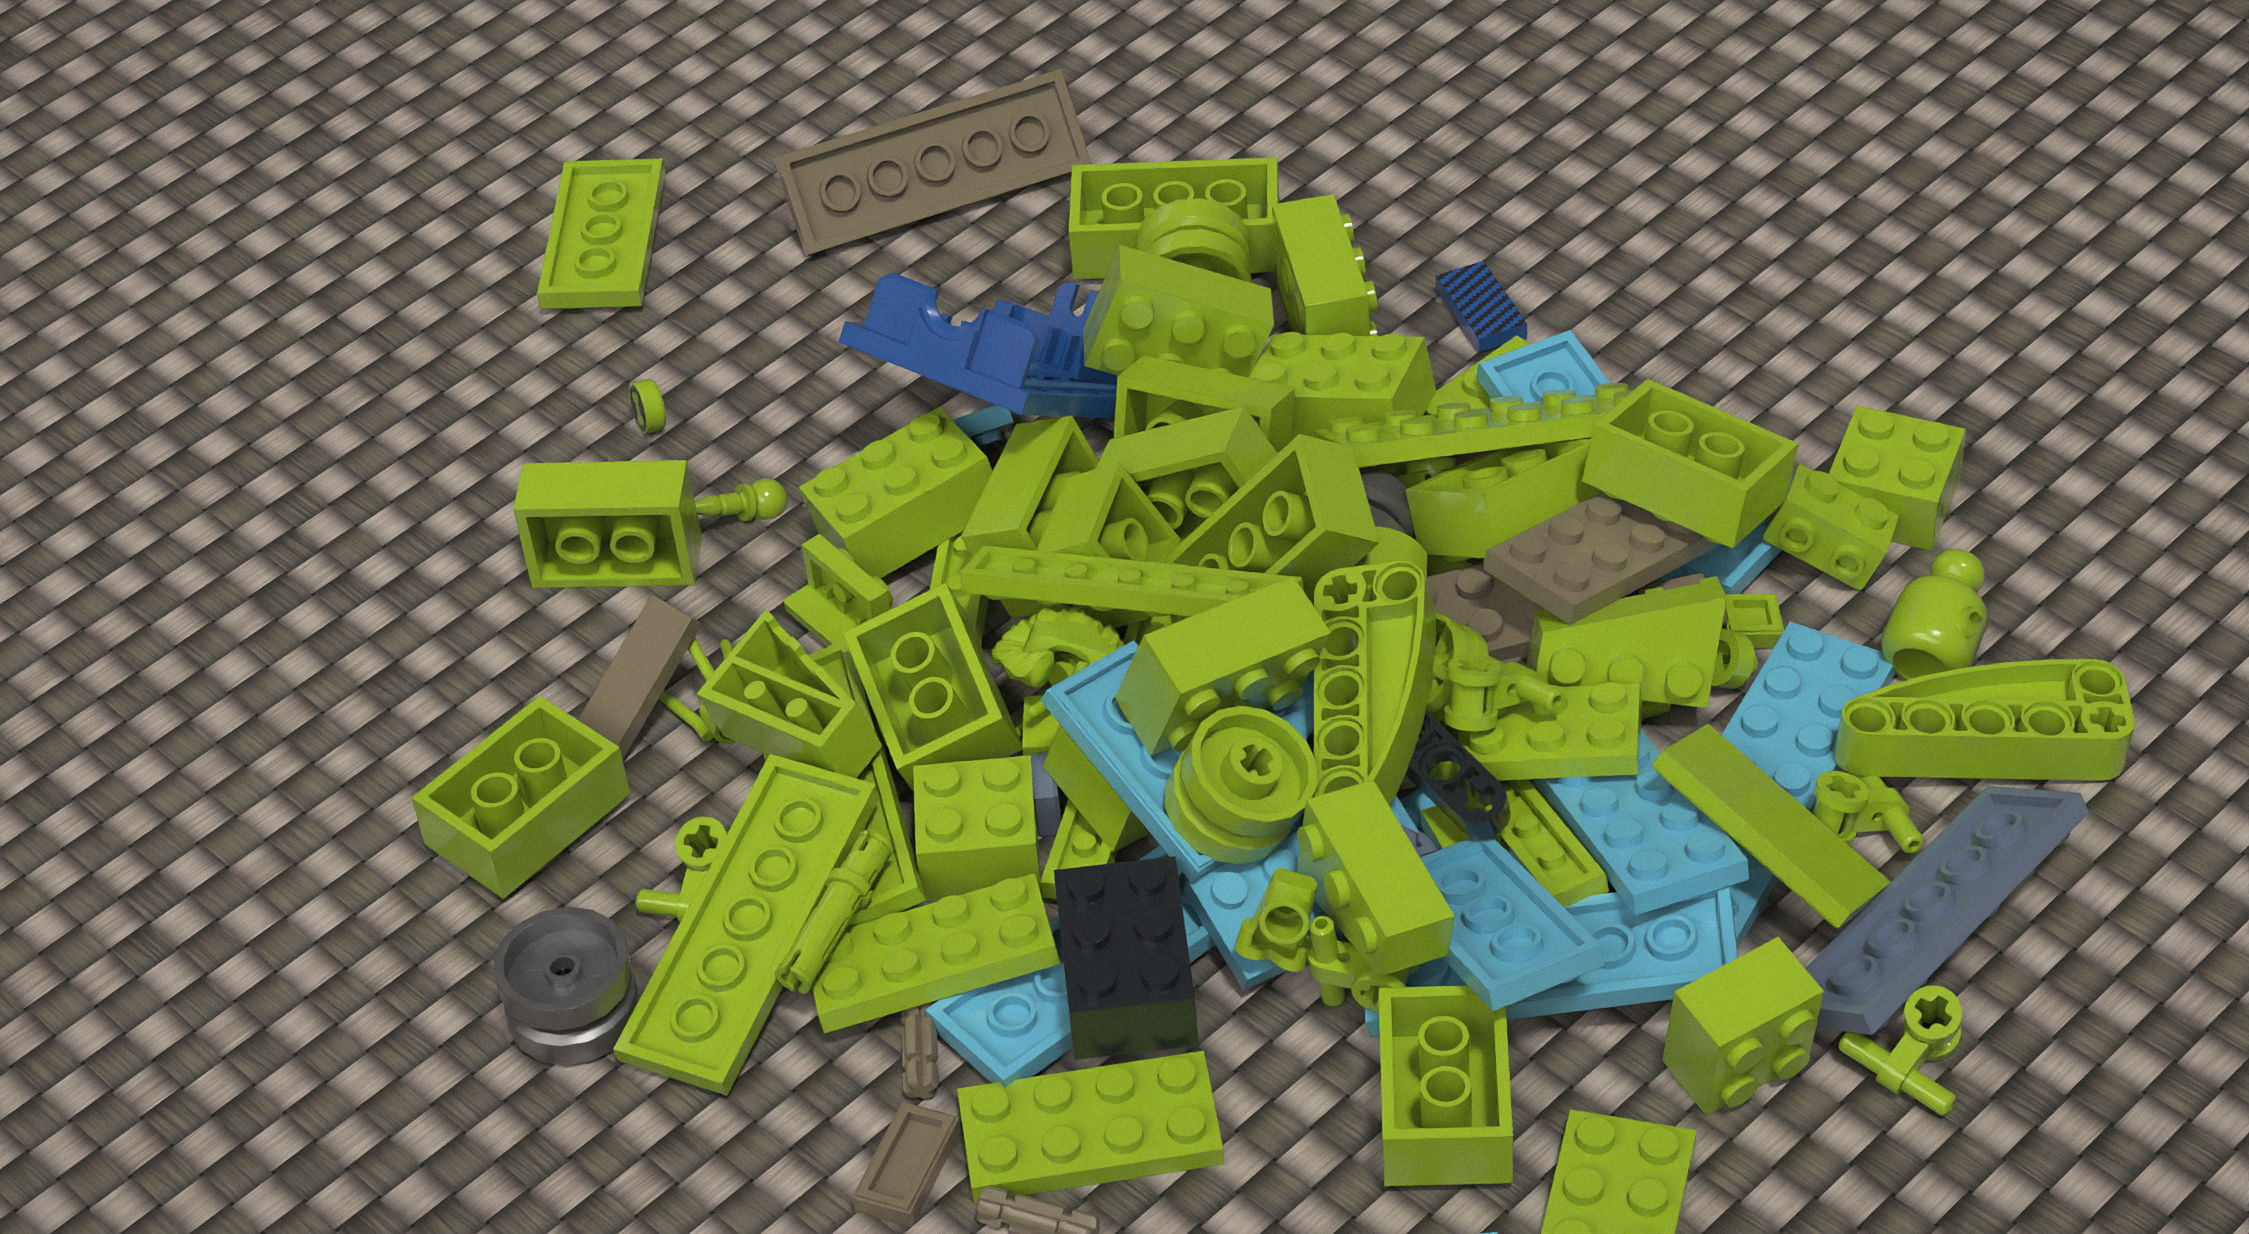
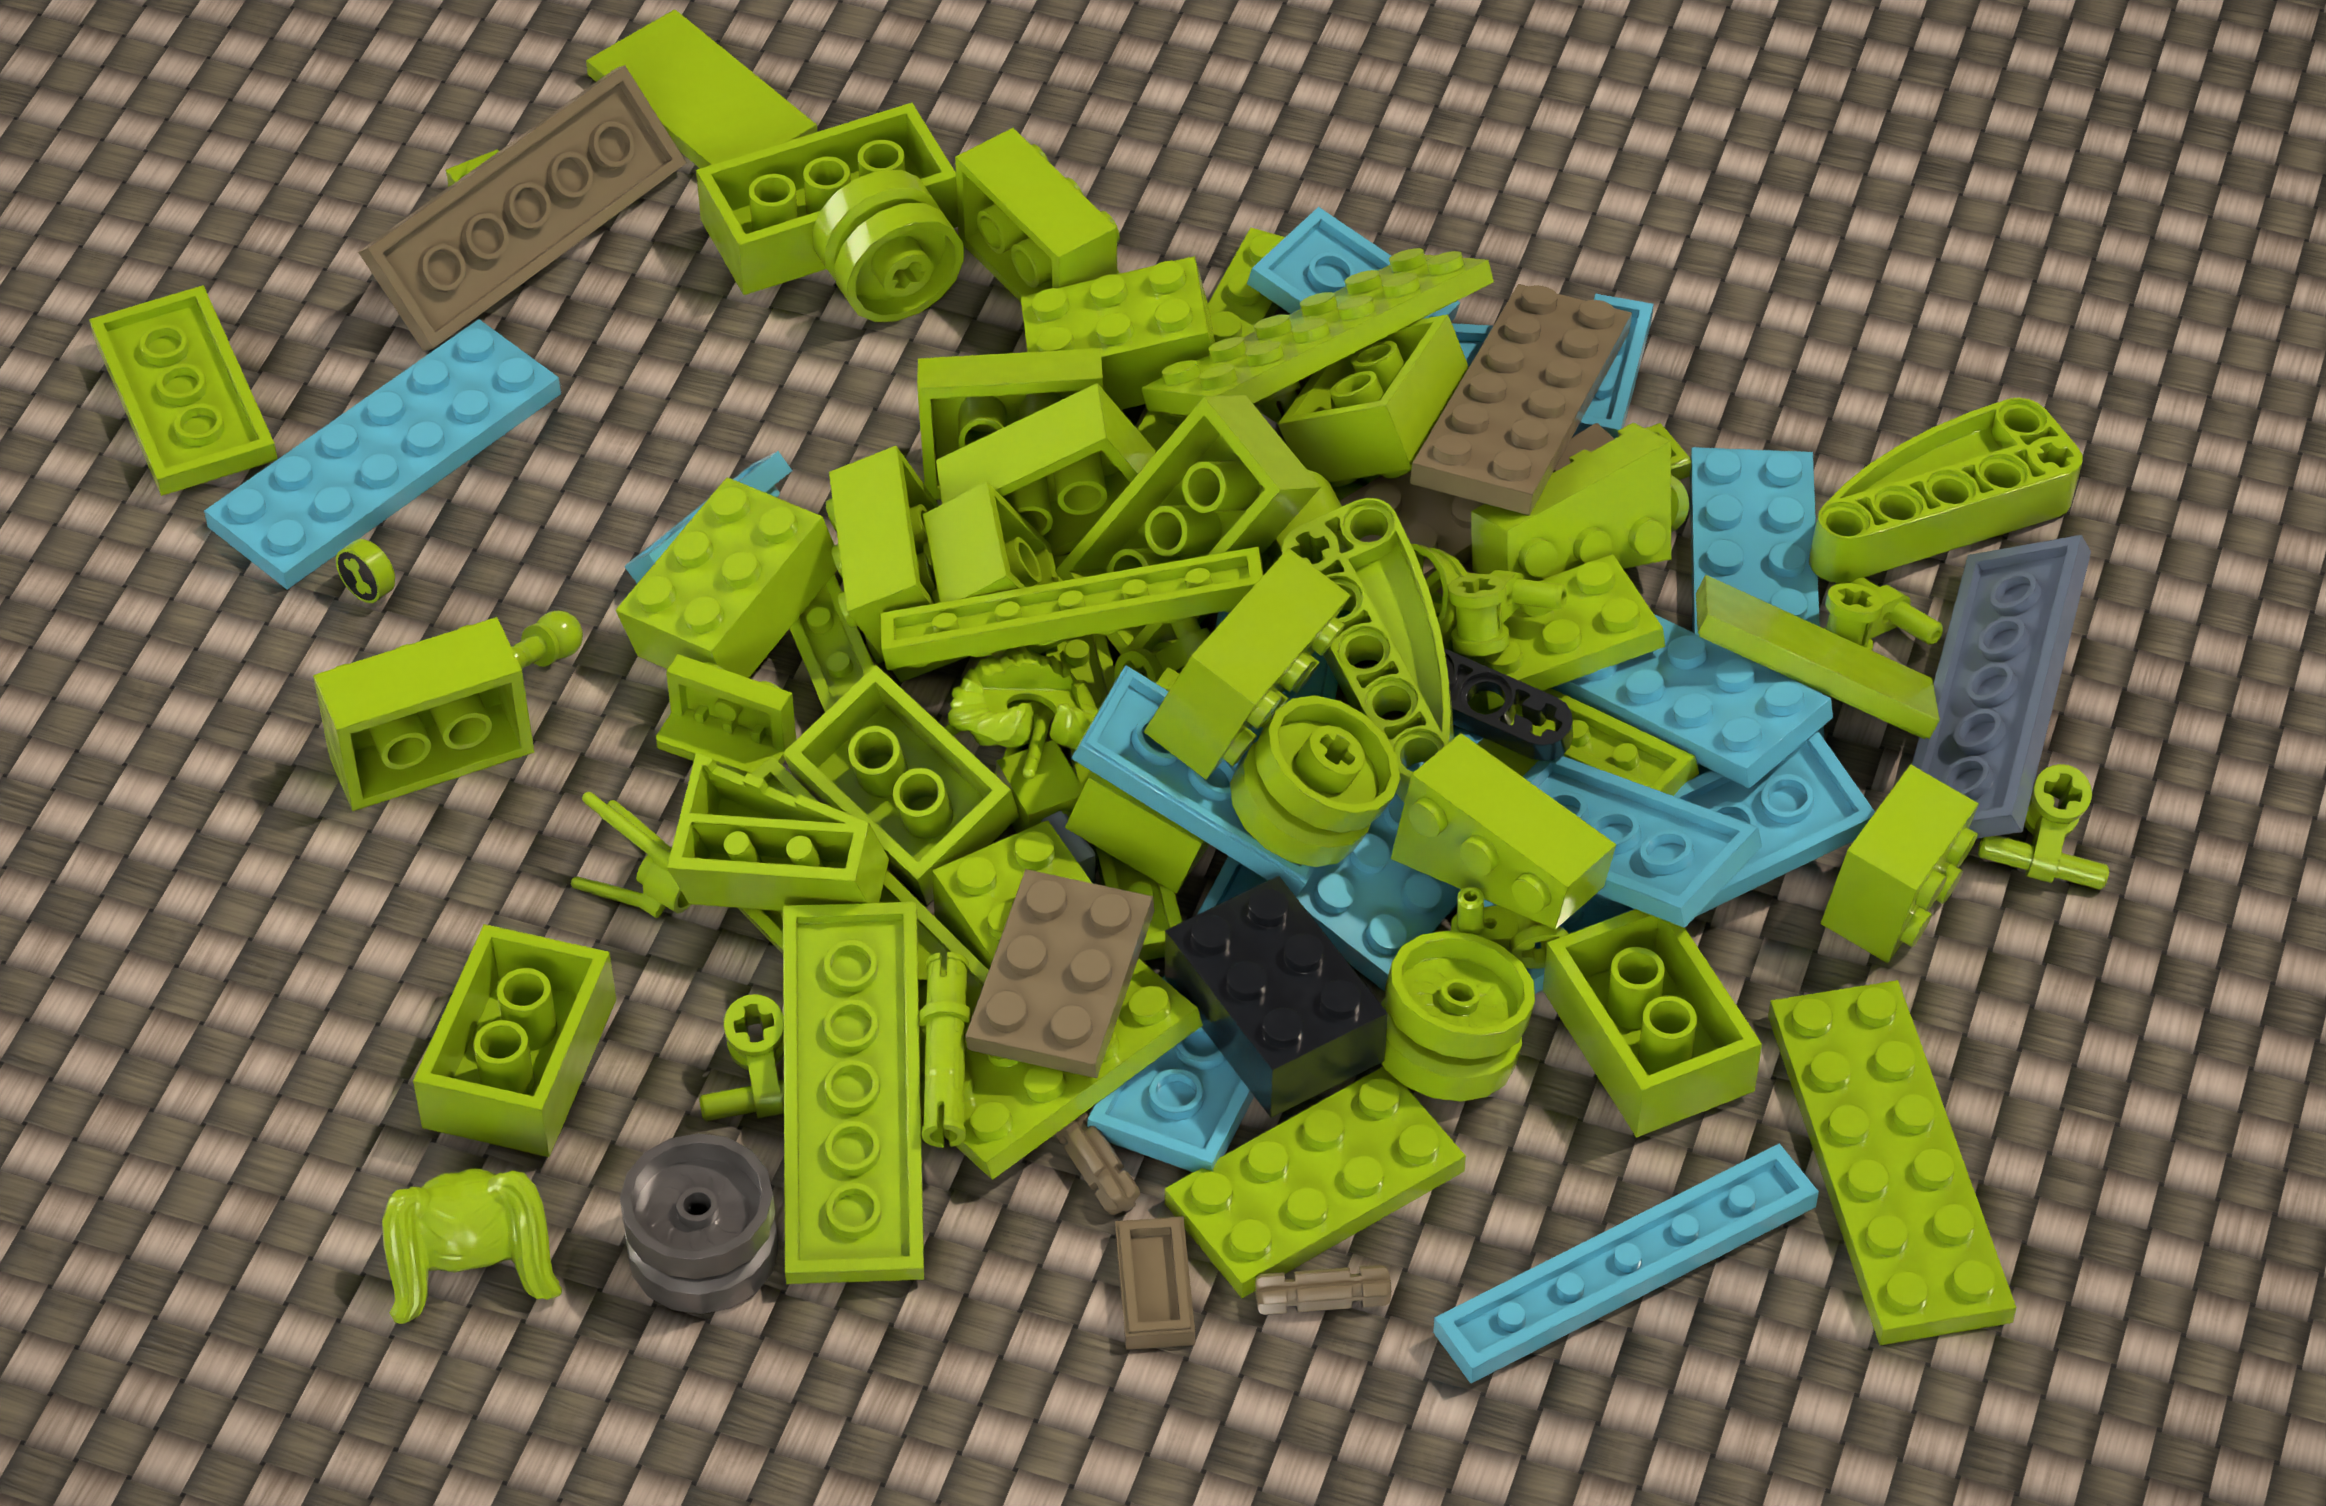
camera: 30 degrees left, 5 degrees up
dark tan tile [578,594,702,759] -> none
blue piece [839,273,1118,418] -> none
lime brick [1083,245,1274,377] -> none
lime plate [1234,868,1318,972] -> none
blue tile [1436,261,1527,353] -> none
lime brick [1582,379,1799,548] -> none
lime bracket [1763,463,1899,590] -> none
lime brick [1829,405,1966,551] -> none
lime piece [1881,549,1988,680] -> none
none -> medium azure plate [204,319,561,590]
none -> lime hair [382,1169,562,1324]
none -> lime tile [586,9,818,168]
none -> dark tan plate [965,869,1155,1078]
none -> lime wheel [1381,931,1535,1102]

